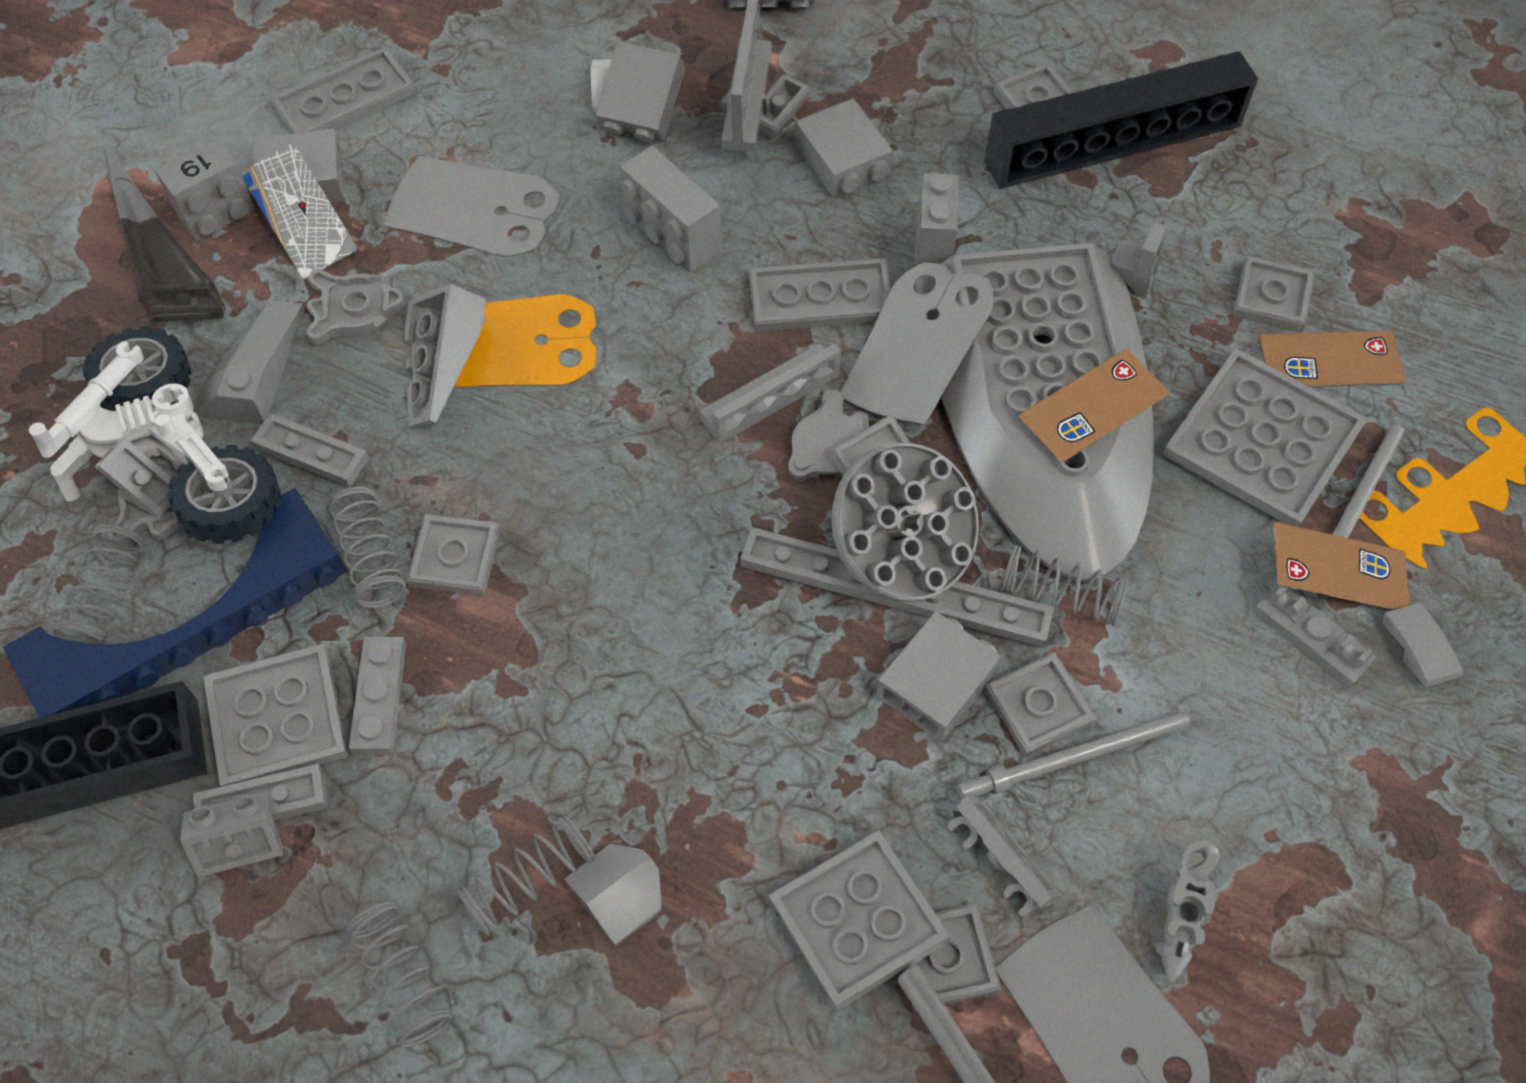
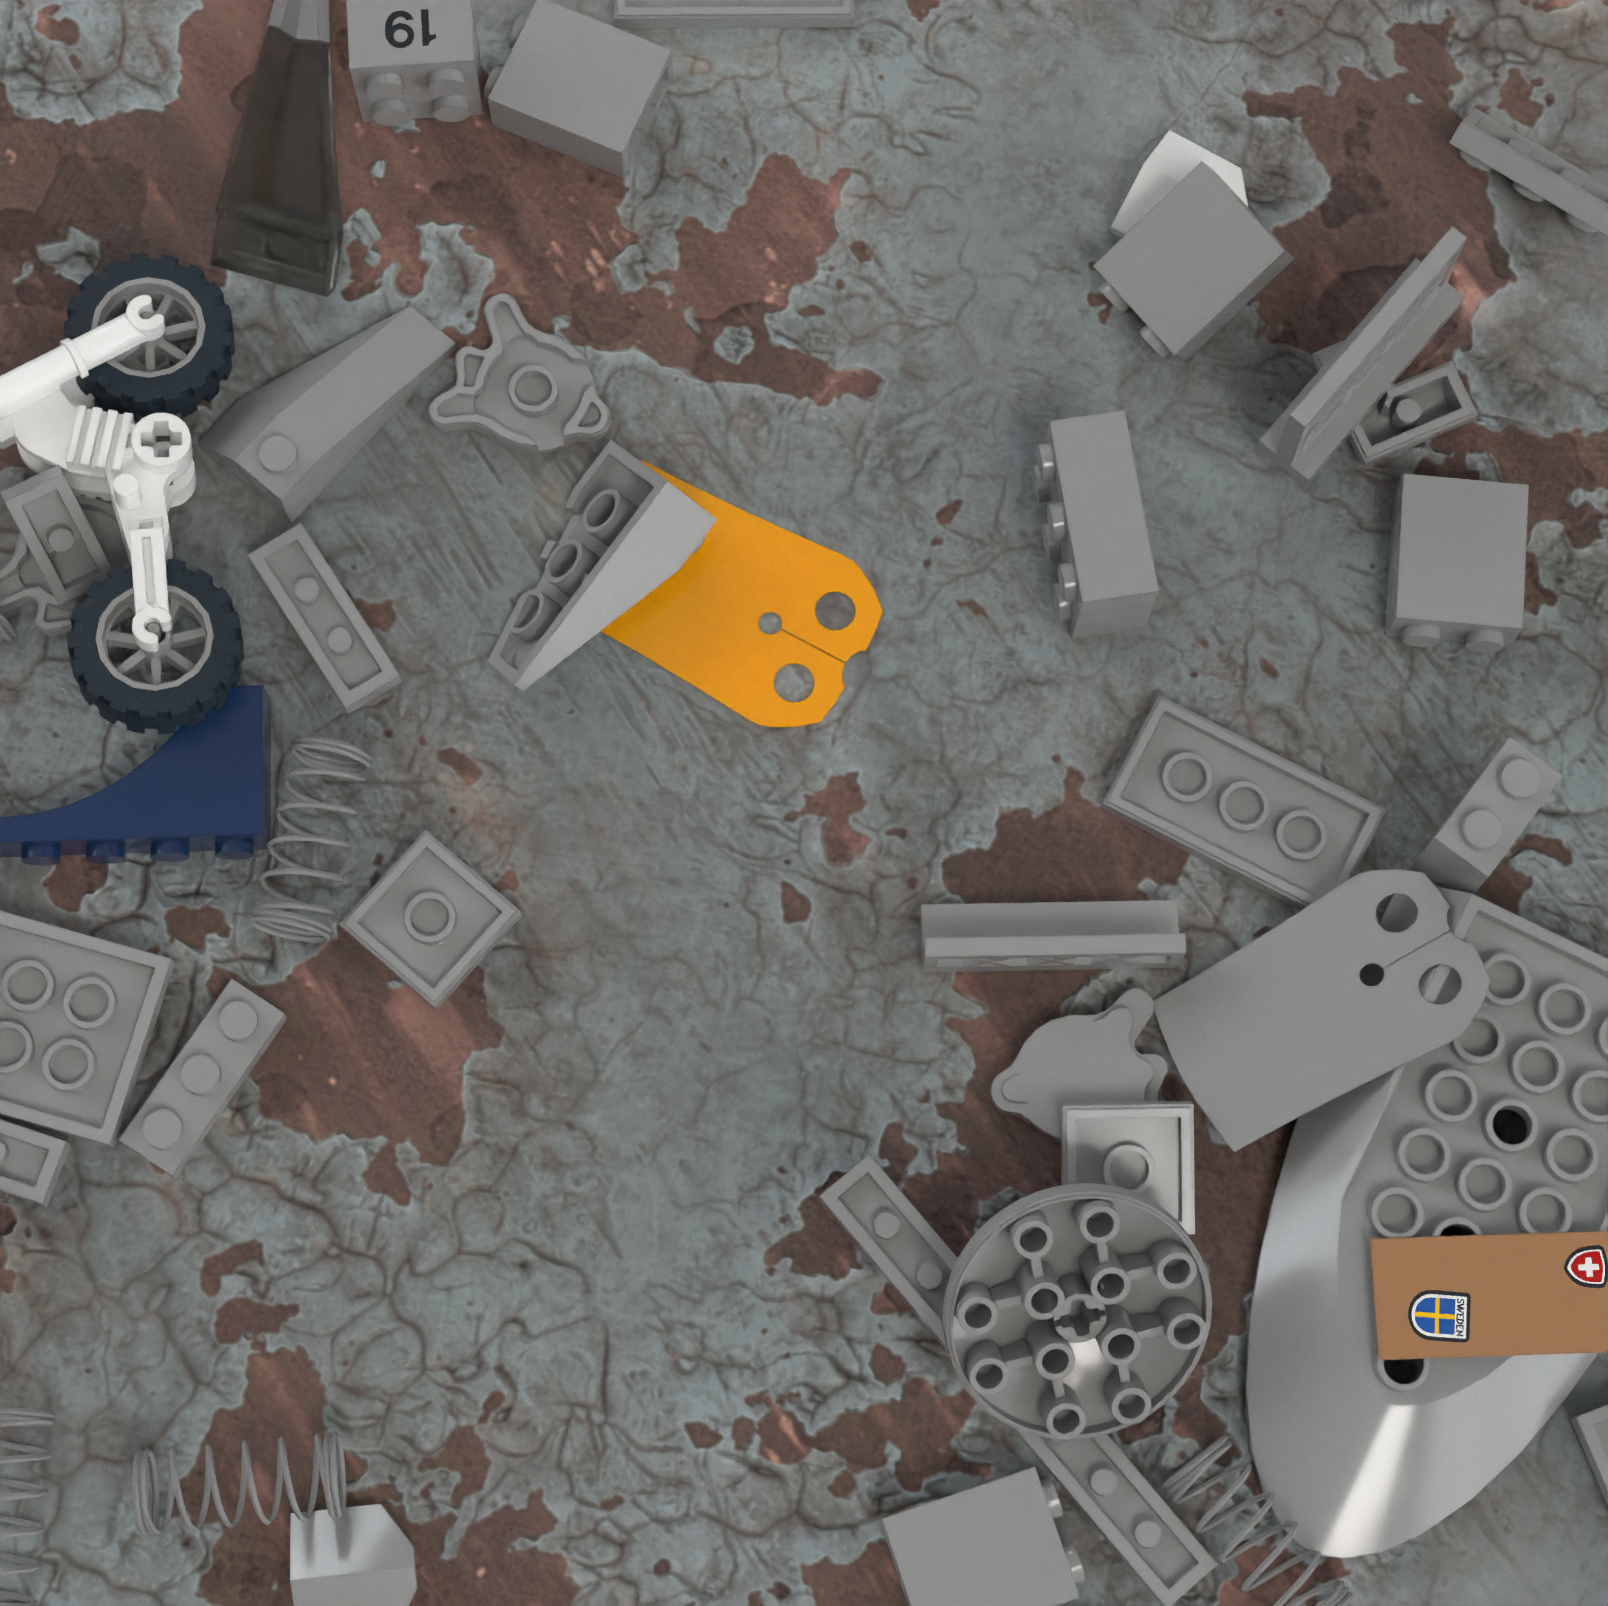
camera: 30 degrees right, 15 degrees up
light grey sticker [241,144,357,279] -> none
light grey piece [384,155,560,256] -> none

